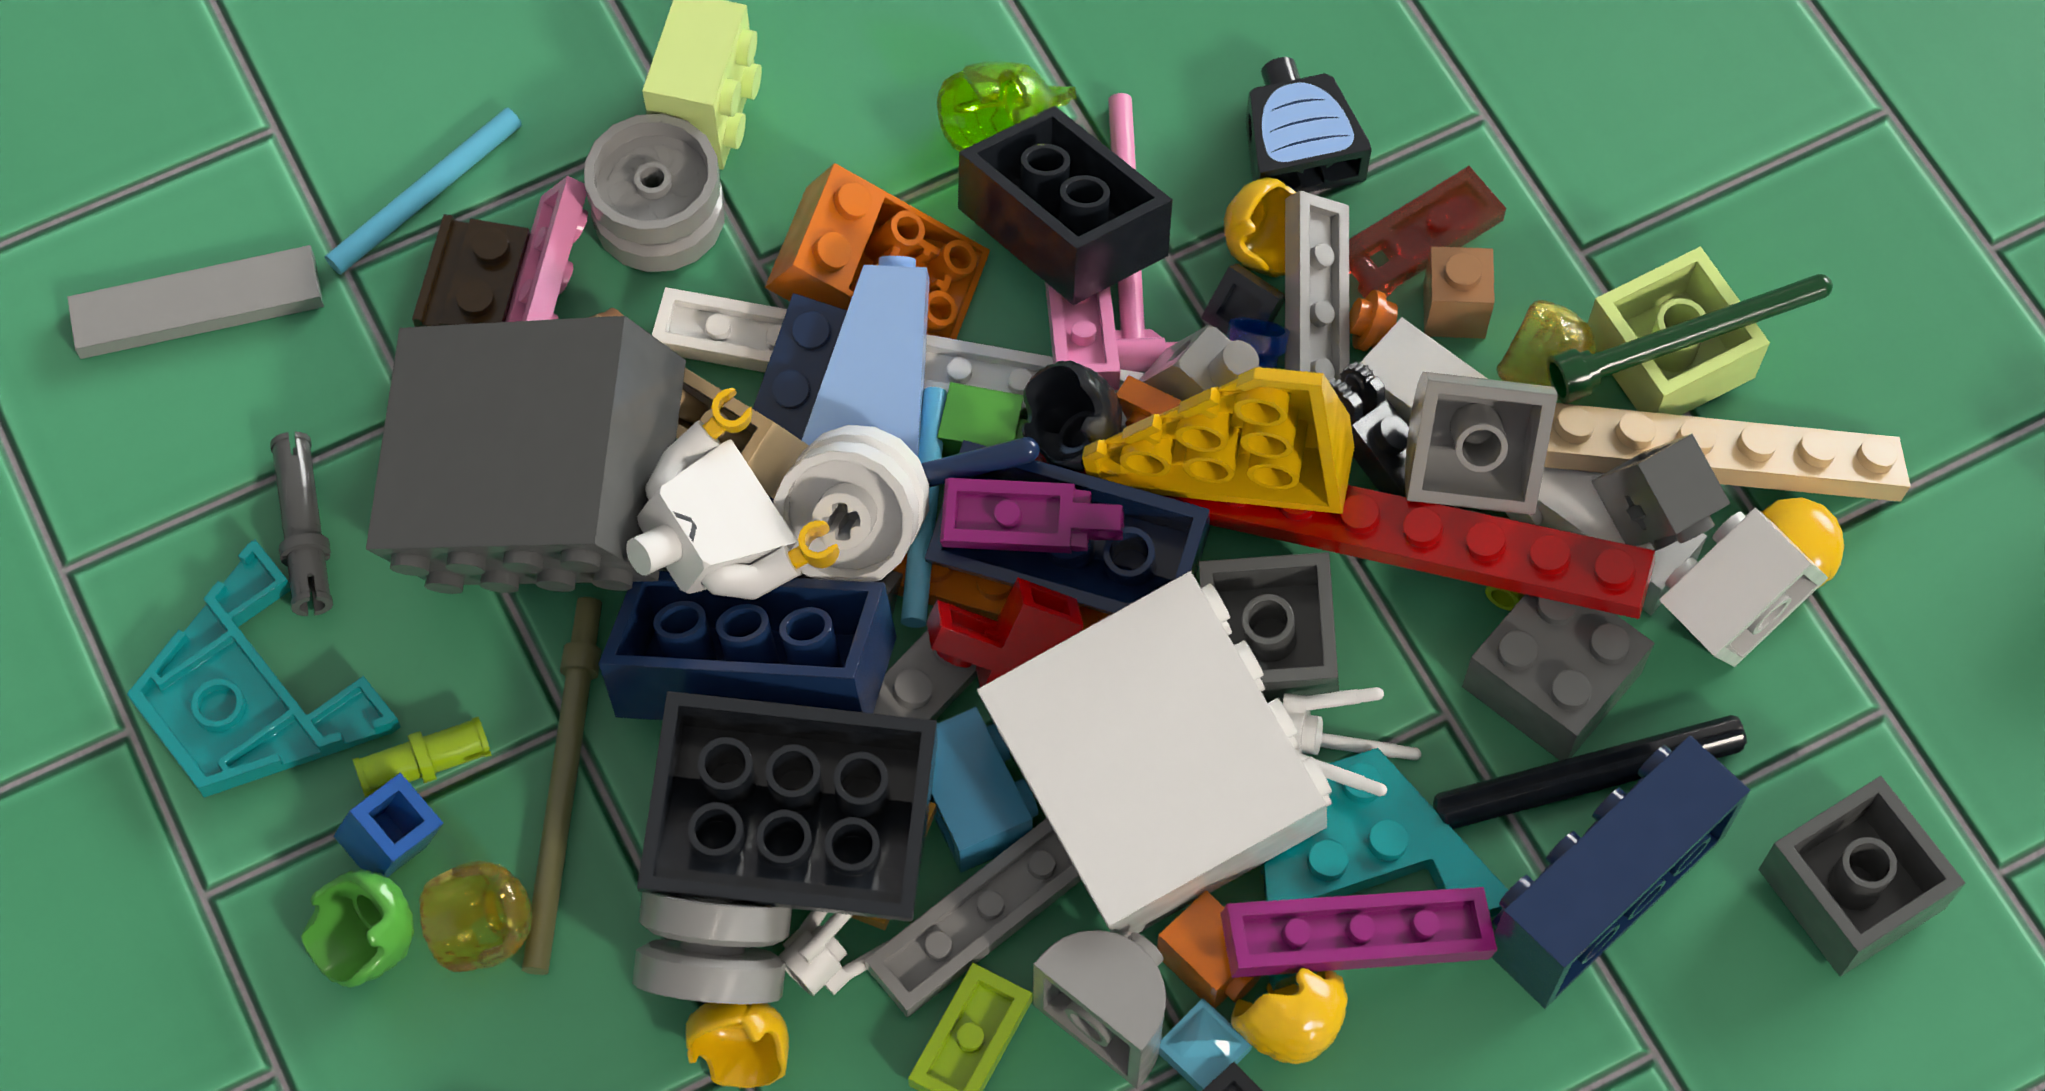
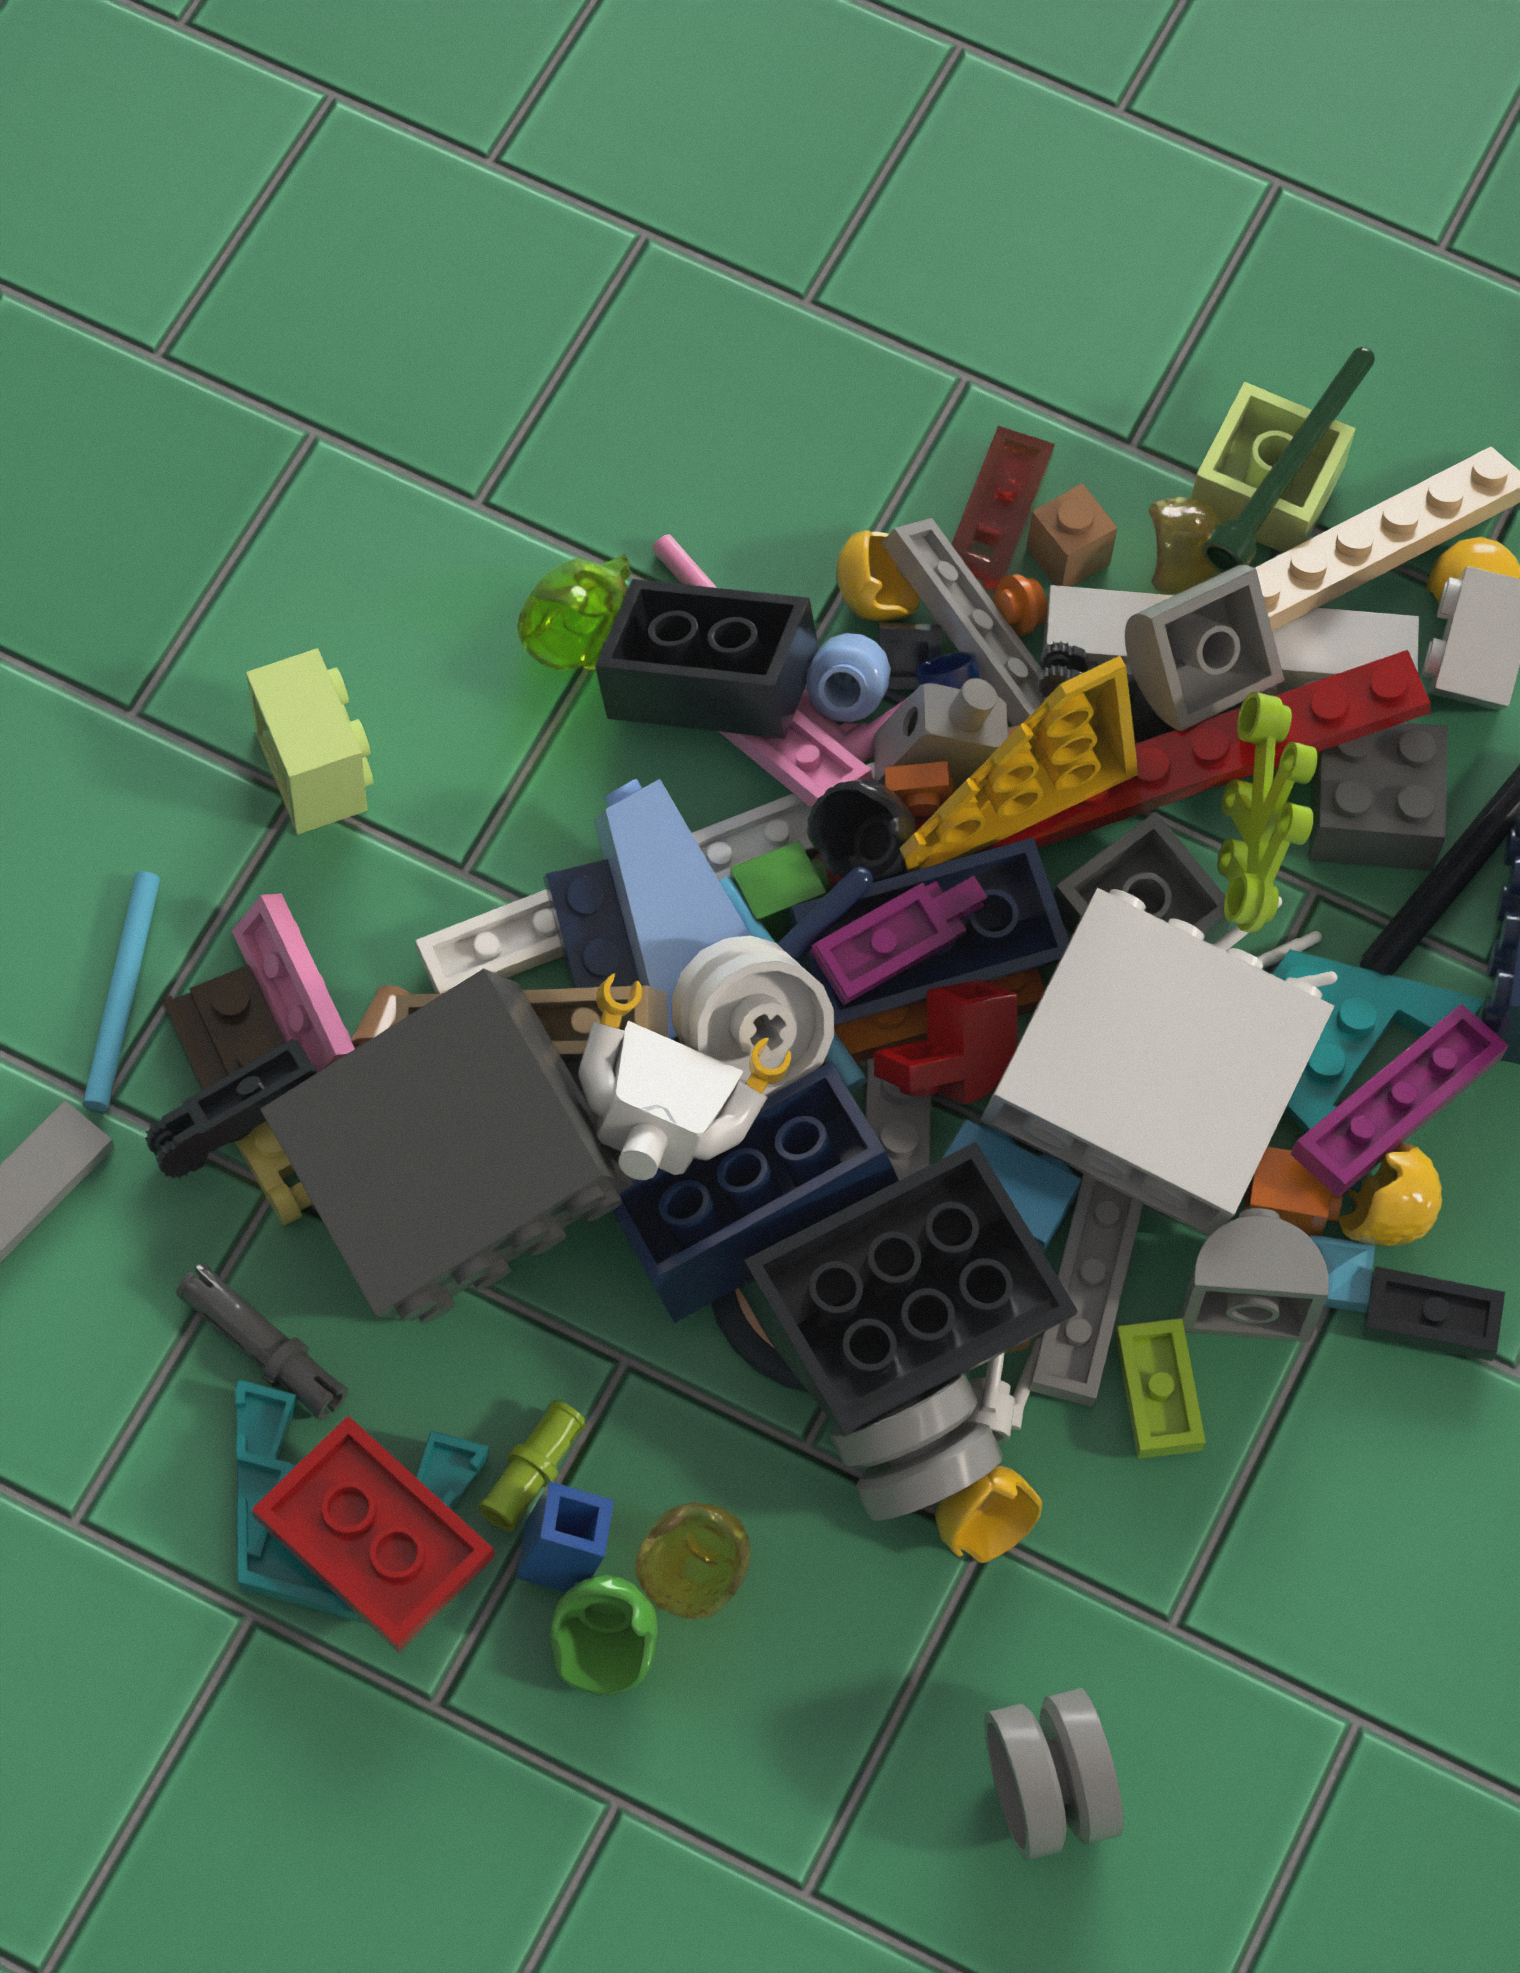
camera: 40 degrees left, 0 degrees up
olive bar [522,597,602,975] -> none
light grey wheel [584,114,725,272] -> none
orange slope [765,163,990,339] -> none
torso [1246,57,1372,193] -> none
dark grey brick [1591,433,1731,551] -> none
none -> black hinge [145,1038,317,1179]
none -> red plate [251,1416,494,1653]
none -> light blue head [806,633,891,722]
none -> lime plant [1217,691,1317,933]

